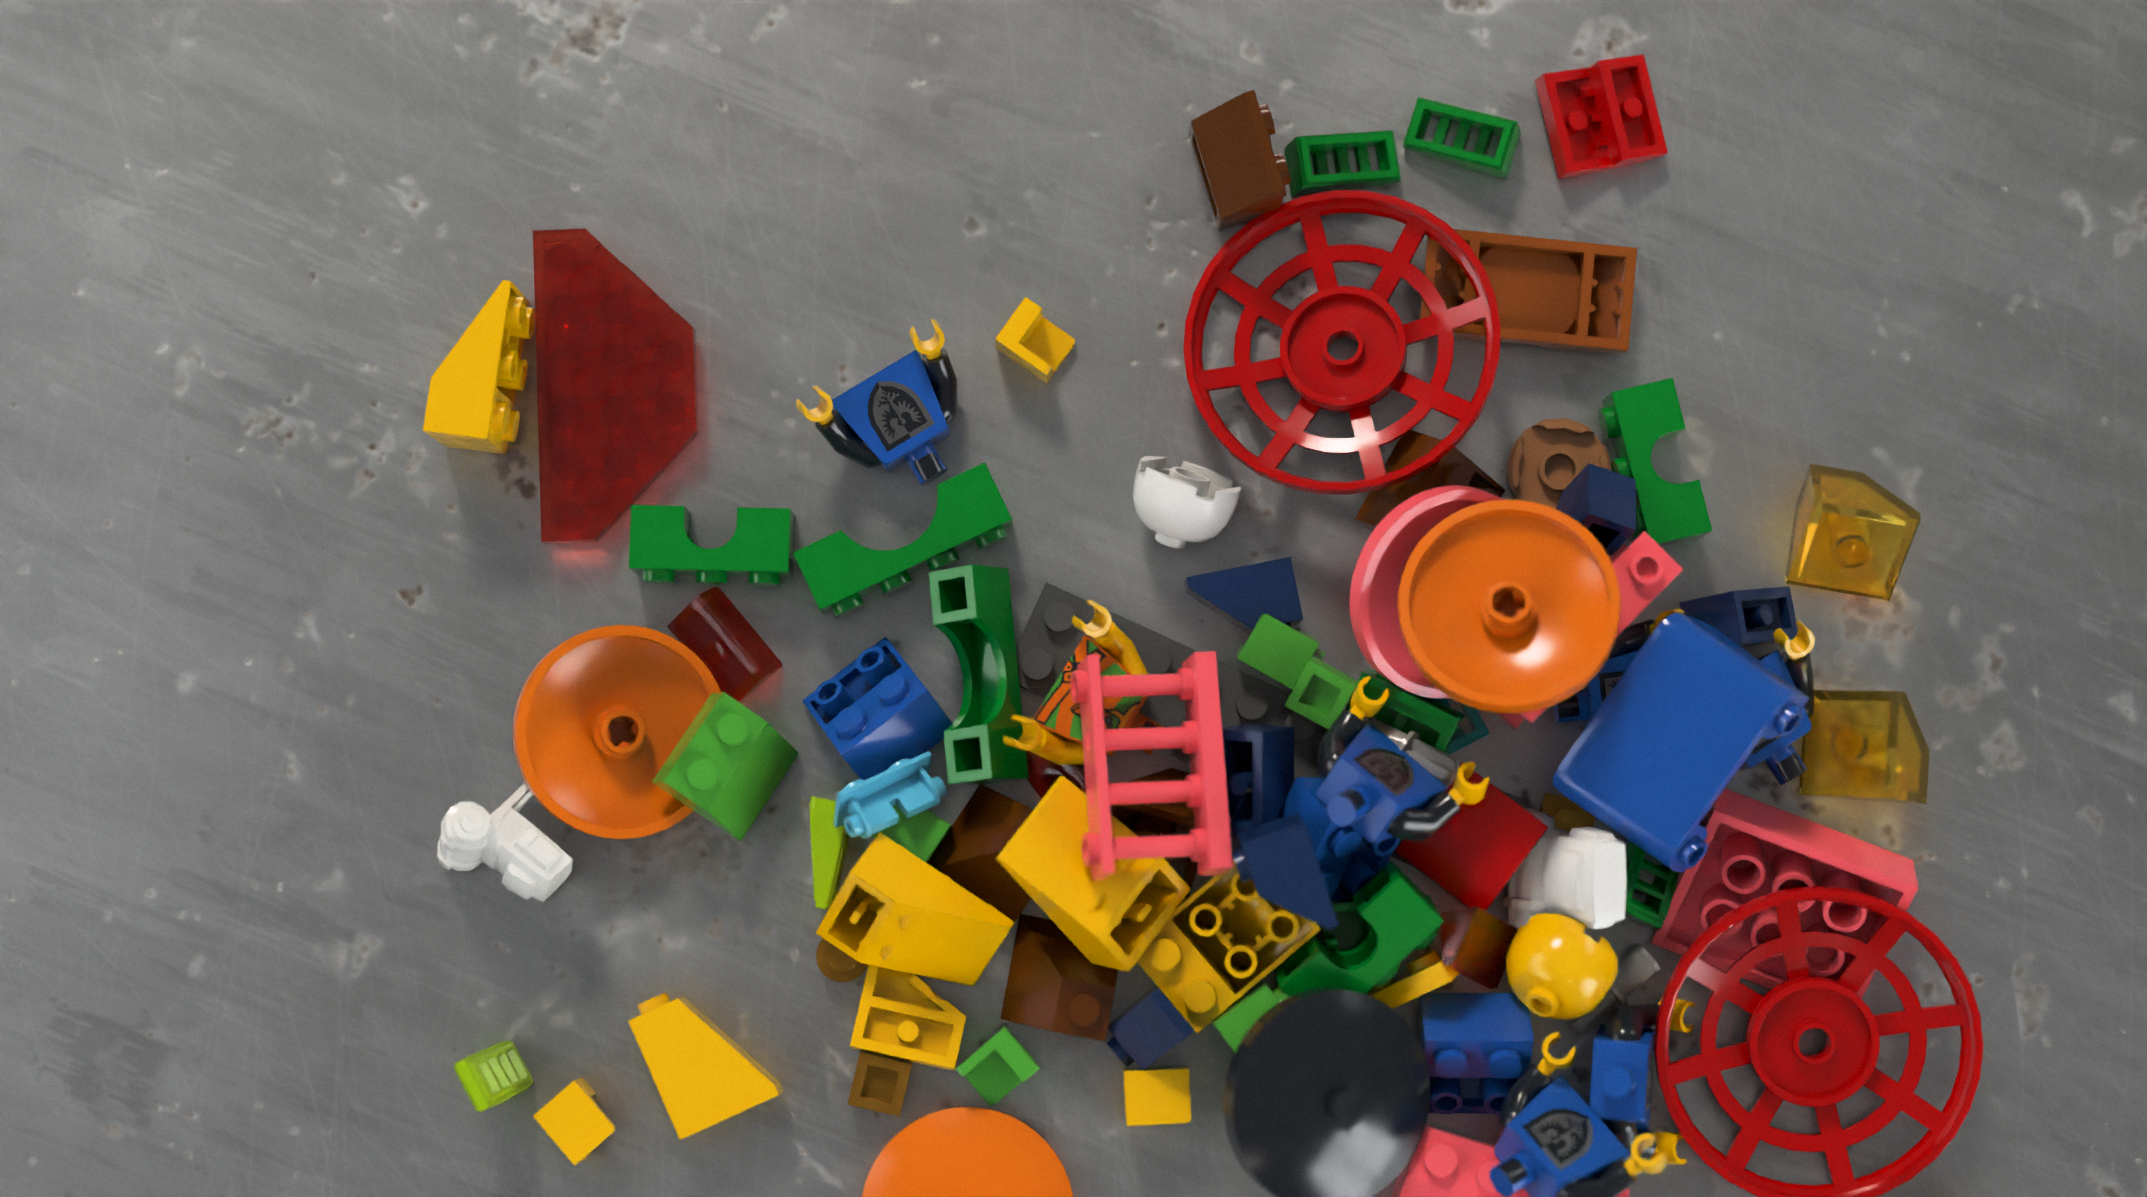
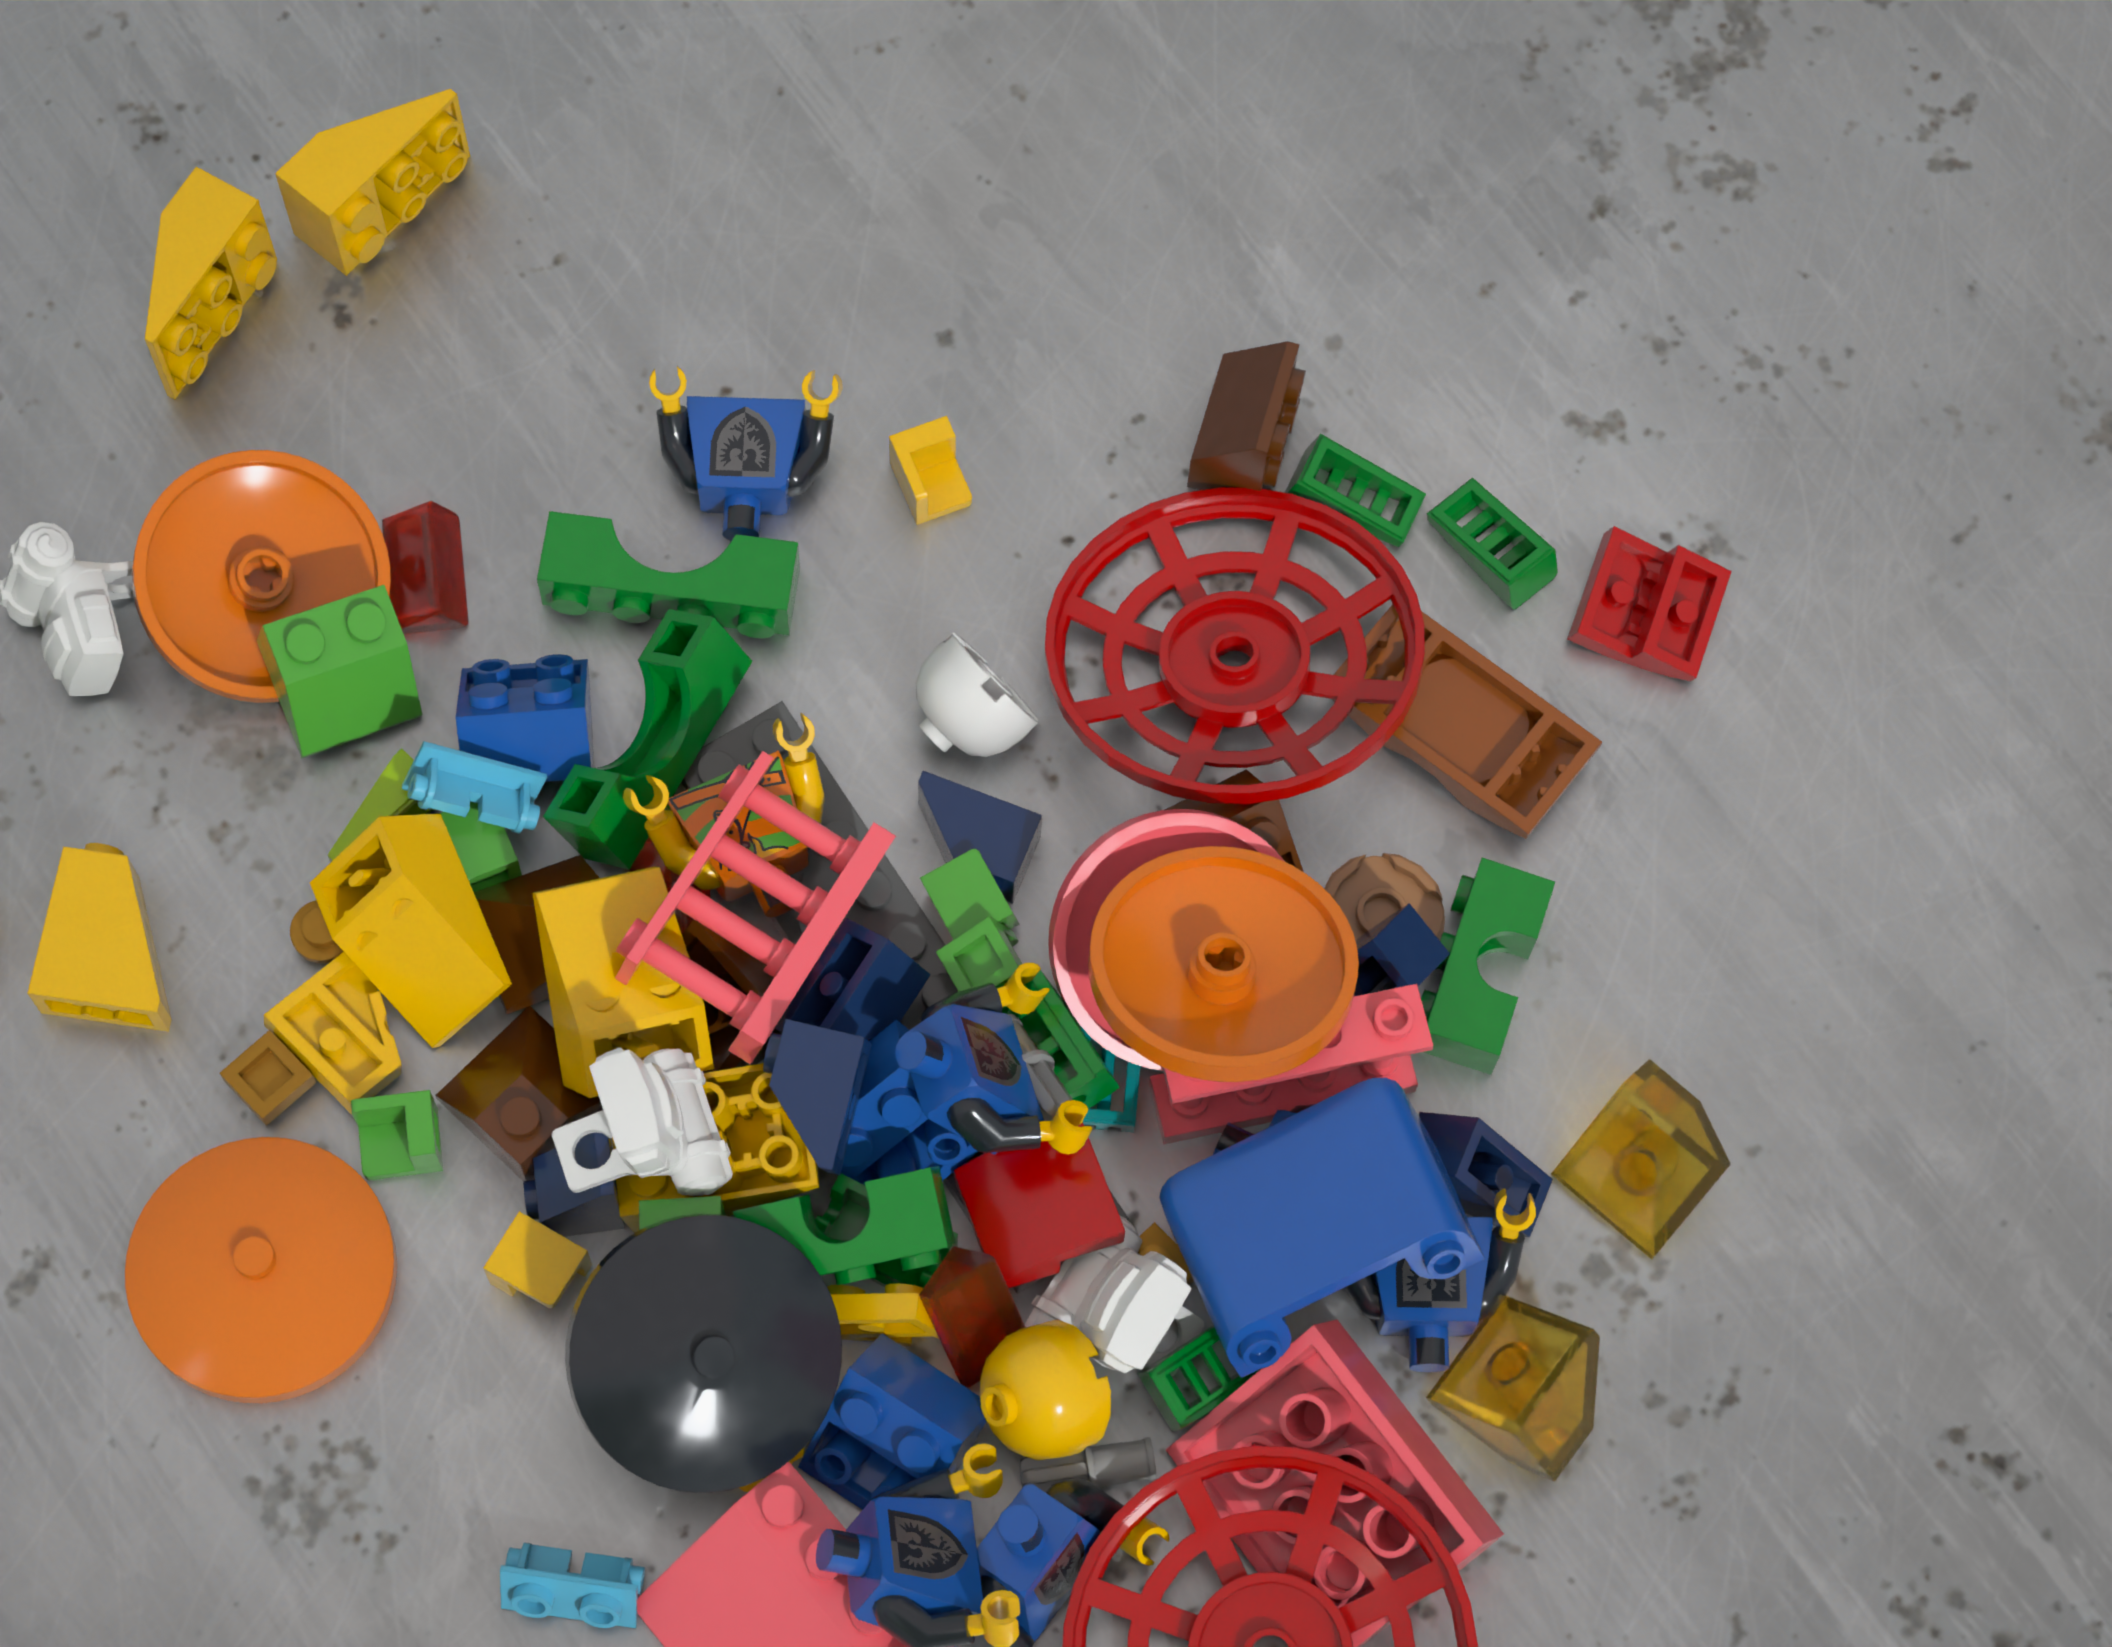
camera: 30 degrees right, 15 degrees down
clear red plate [533,228,699,544] -> none
green arch [629,505,795,586] -> none
none -> yellow slope [145,167,277,400]
none -> white piece [552,1047,733,1196]

